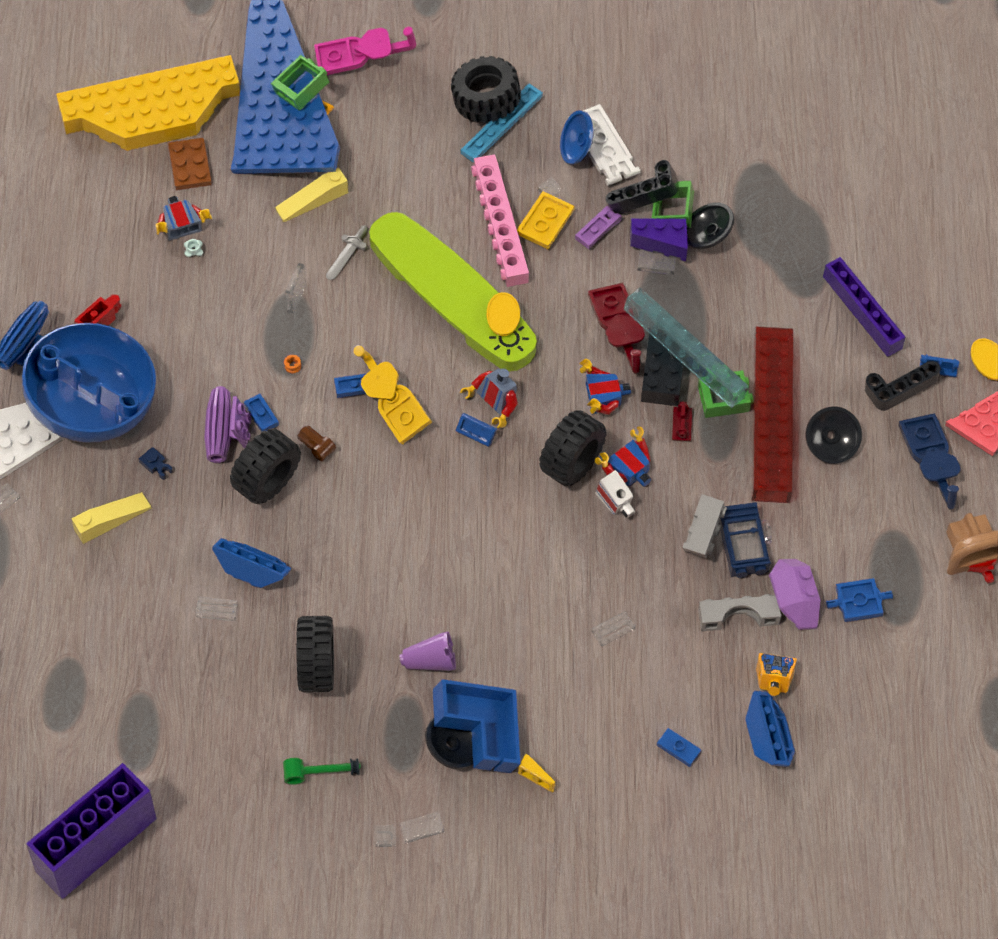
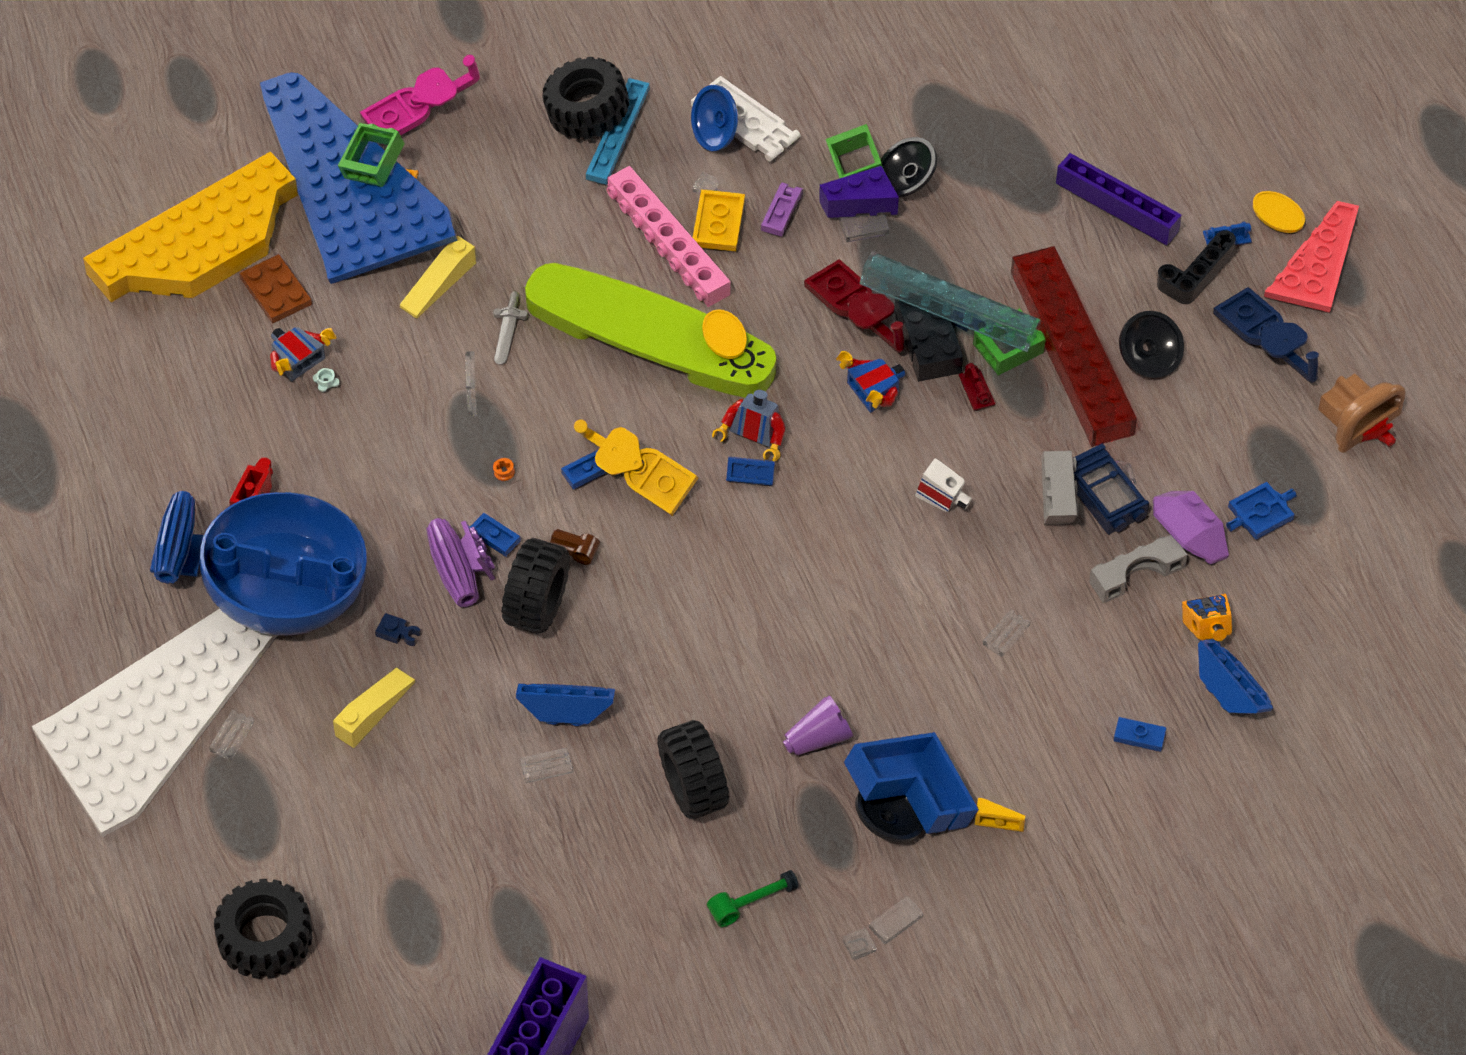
camera: 20 degrees left, 5 degrees down
black tyre [539,410,607,486] -> none
torso [595,426,651,487] -> none
black beam [605,160,678,214] -> none

